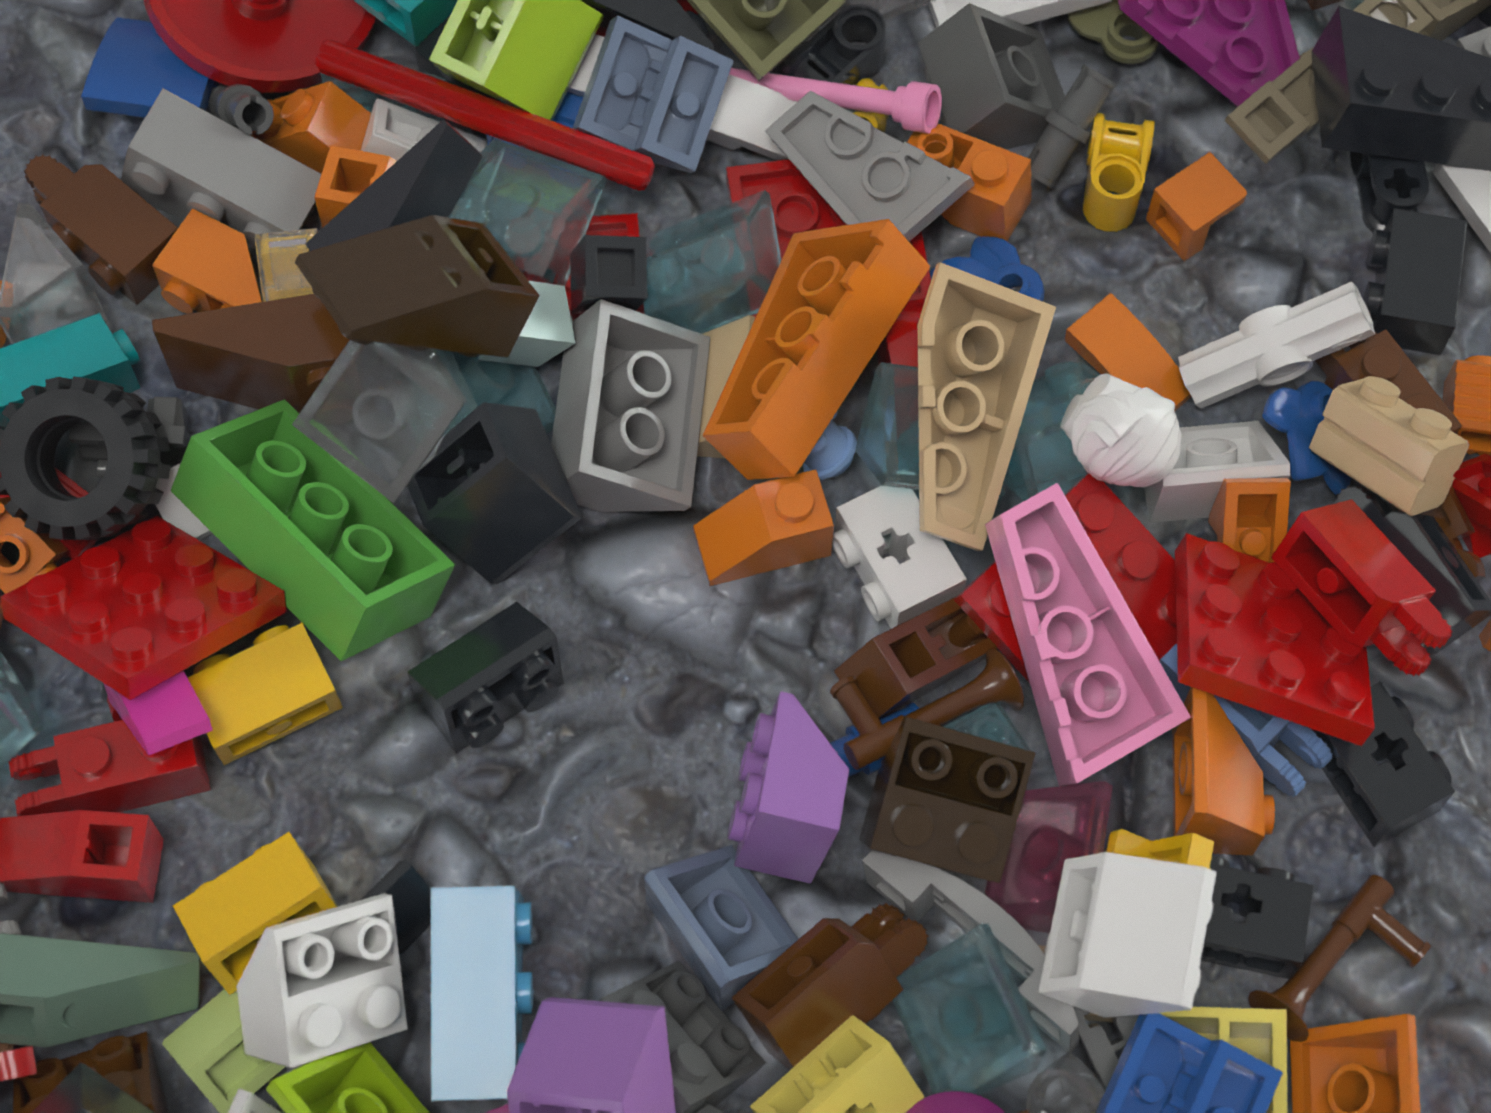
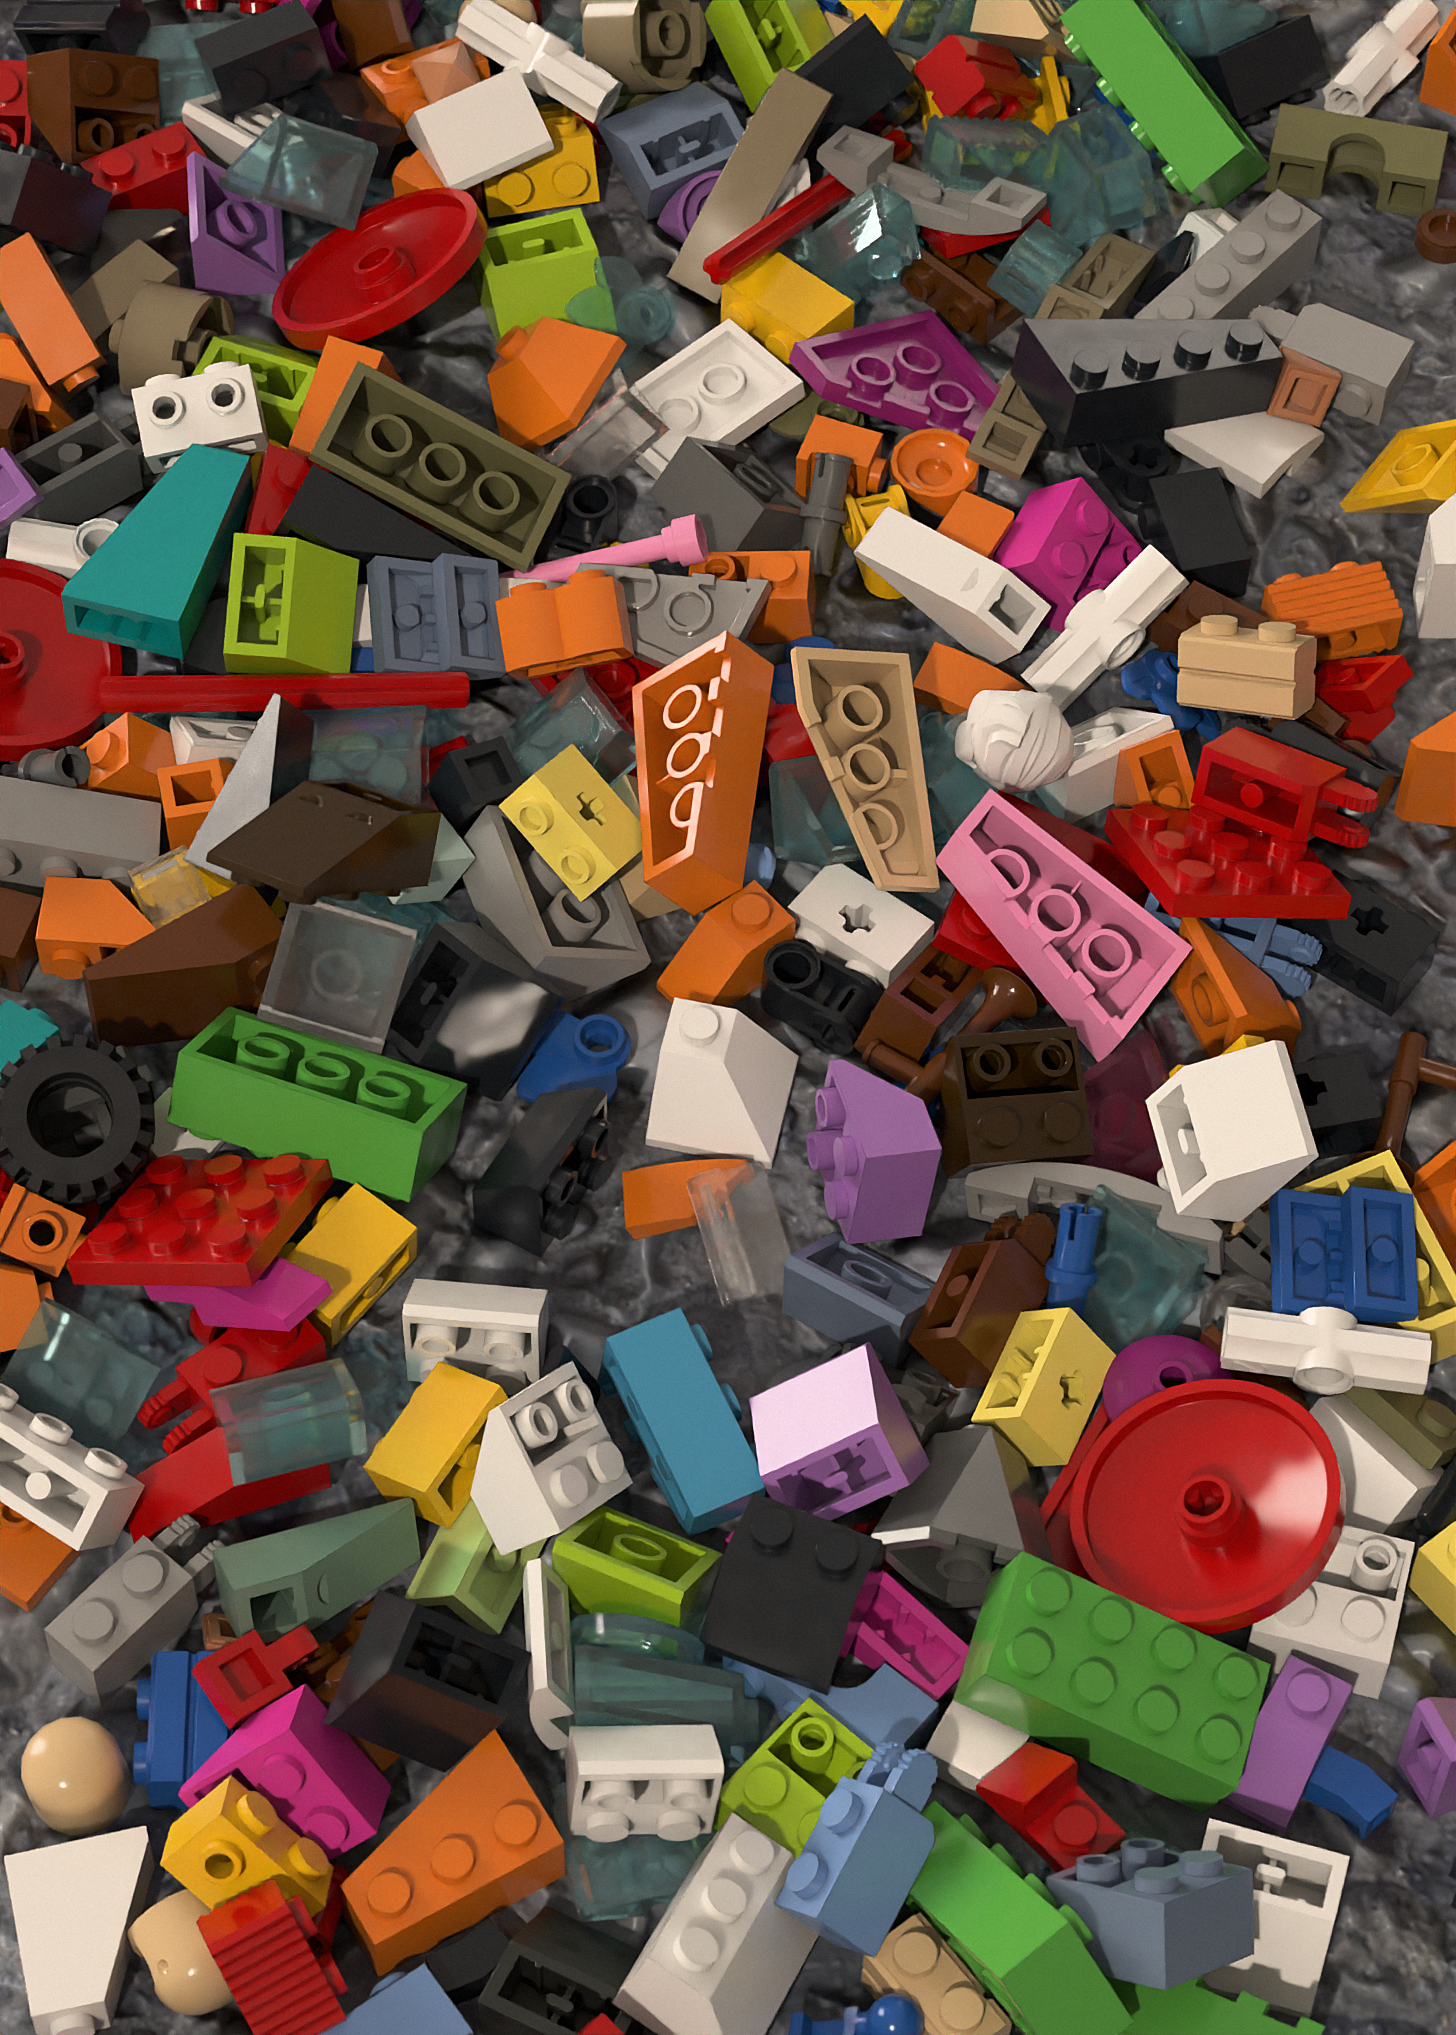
camera: 25 degrees left, 10 degrees down
none -> clear light blue slope [208,1357,368,1486]
none -> white slope [402,1278,549,1395]
none -> orange brick [495,570,635,680]
none -> light yellow brick [498,743,642,902]
none -> blue plate [516,1011,631,1104]
none -> orange slope [622,1159,753,1240]
none -> white slope [646,997,799,1170]
none -> clear panel [686,1161,790,1308]
none -> black piece [760,941,883,1054]
none -> orange brick [795,414,889,499]
none -> white slope [853,506,1051,666]
none -> orange piece [889,428,979,517]
none -> dark pink slope [992,477,1144,633]
none -> blue pin [1044,1203,1103,1321]

